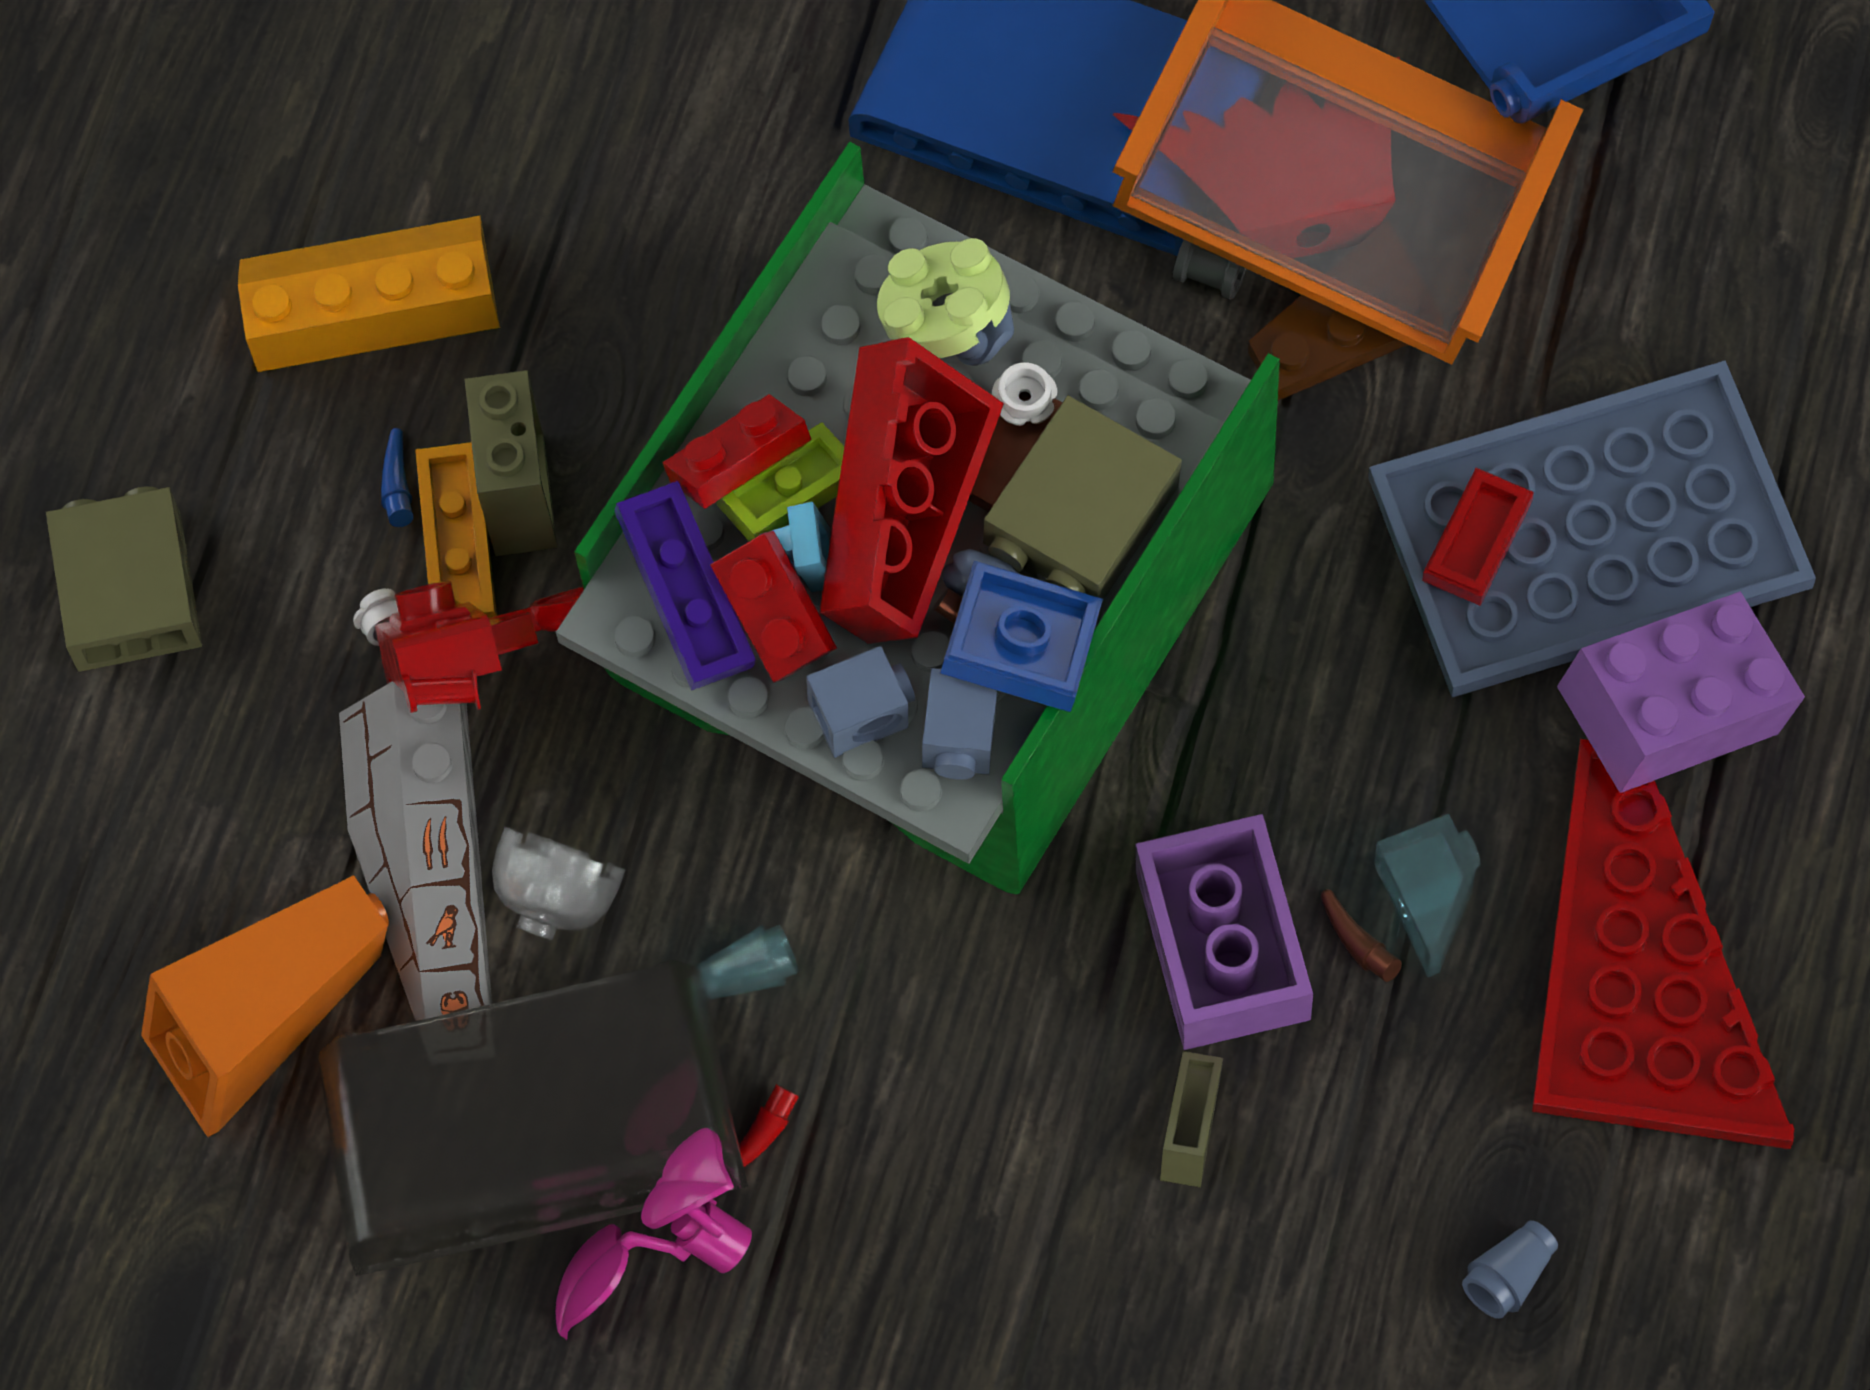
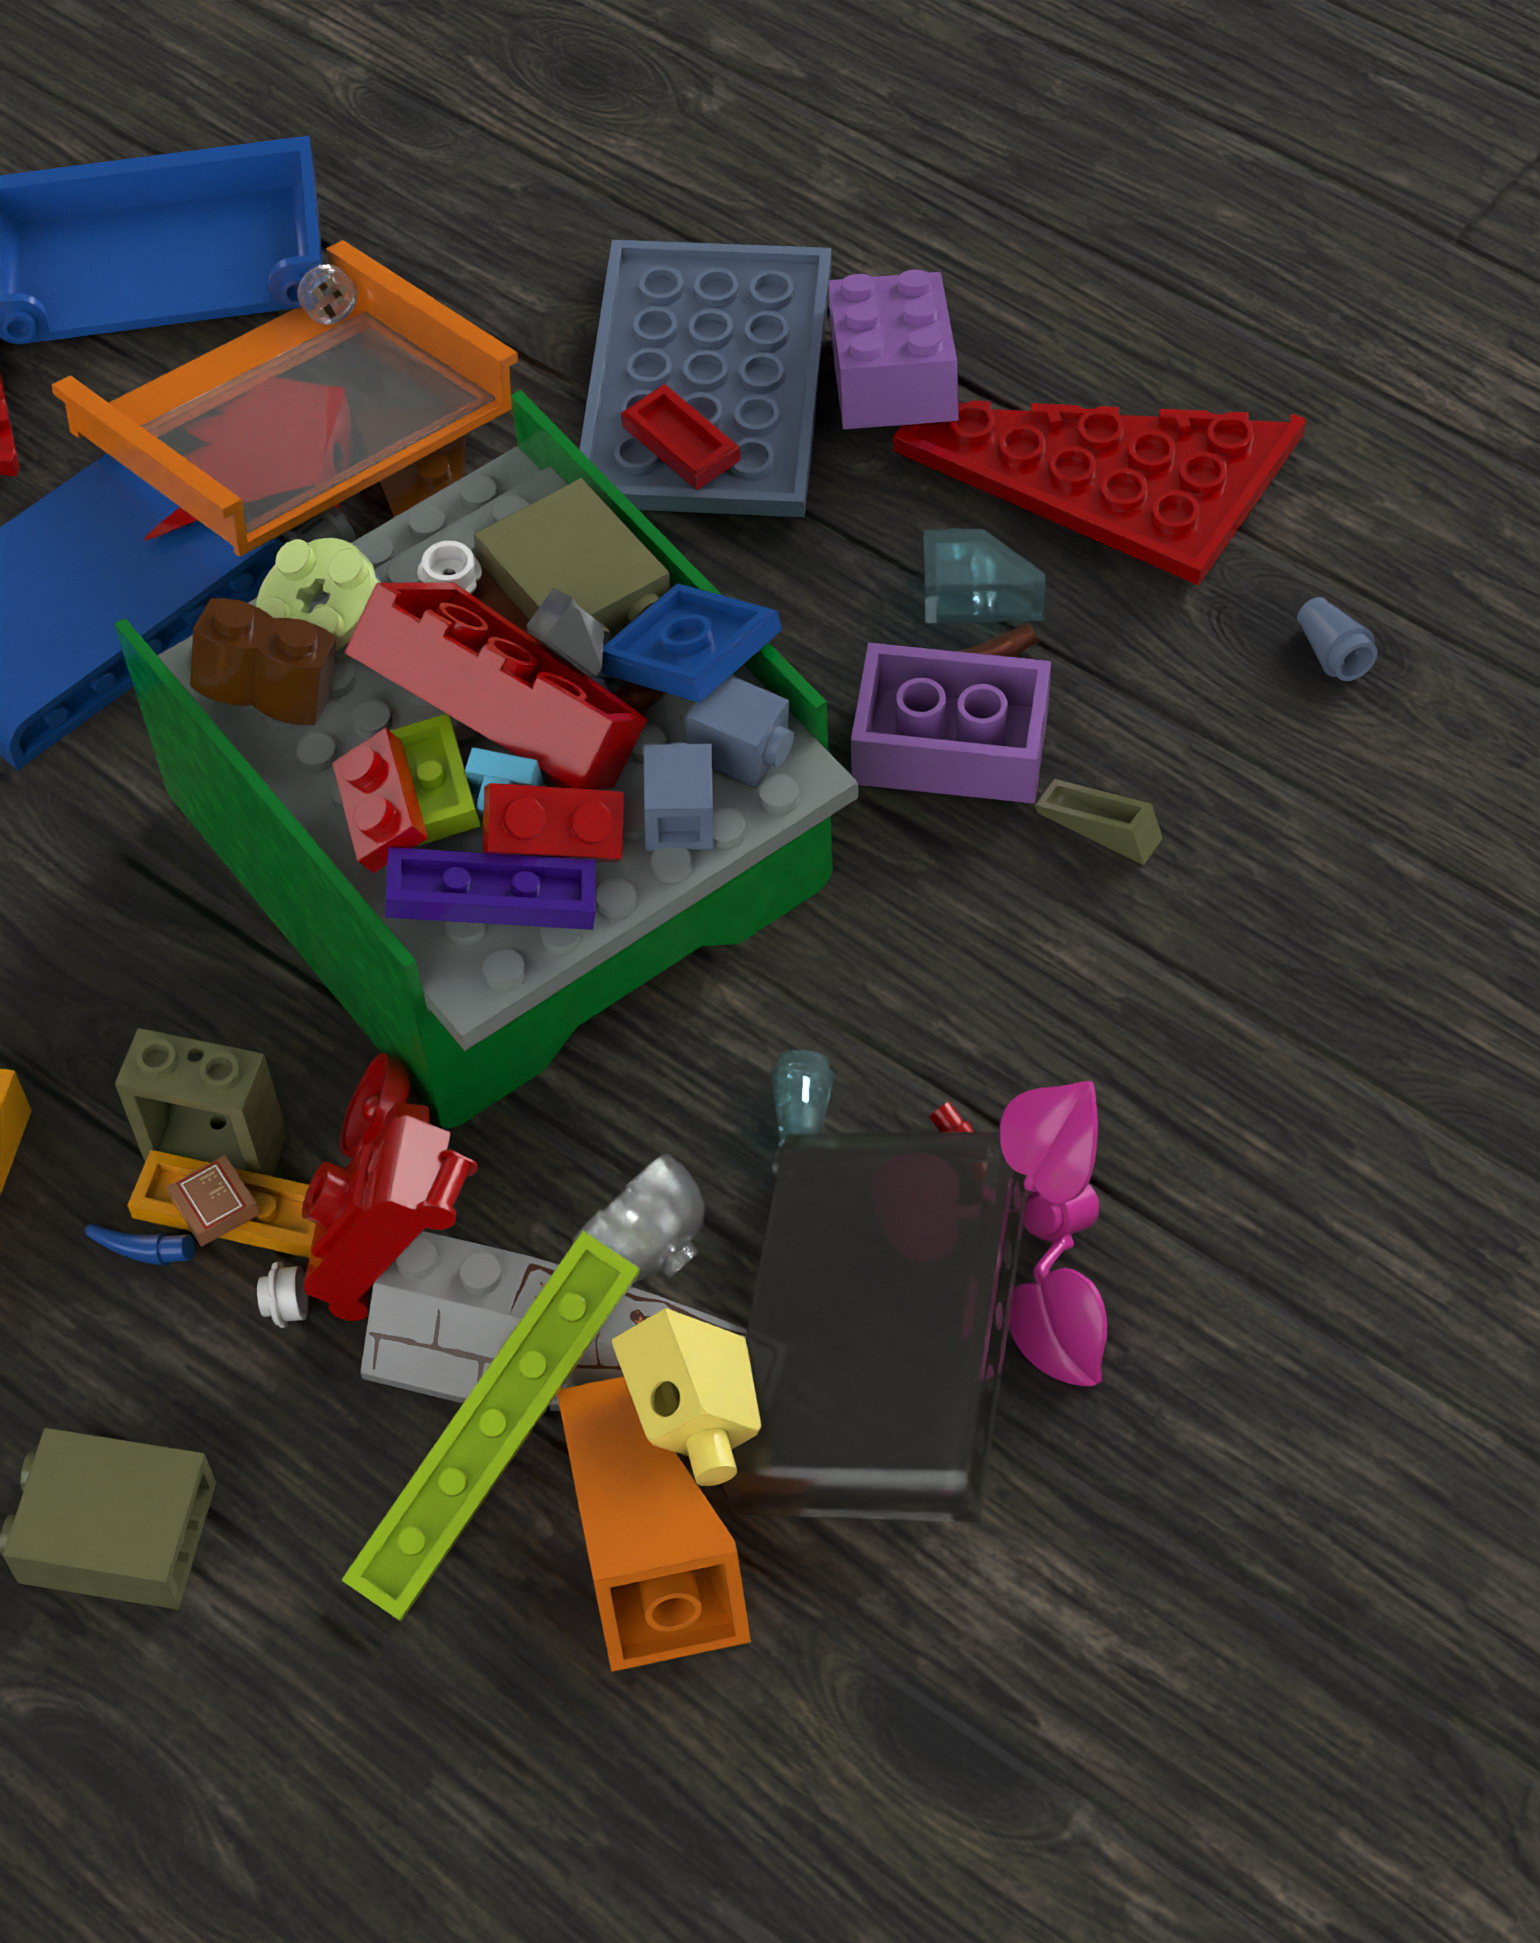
camera: 70 degrees left, 10 degrees down
none -> nougat tile [167,1155,260,1247]
none -> reddish brown brick [190,598,336,725]
none -> clear tile [298,264,357,325]
none -> lime plate [341,1231,640,1622]
none -> dark grey slope [525,588,604,677]
none -> light yellow torso [612,1308,761,1486]

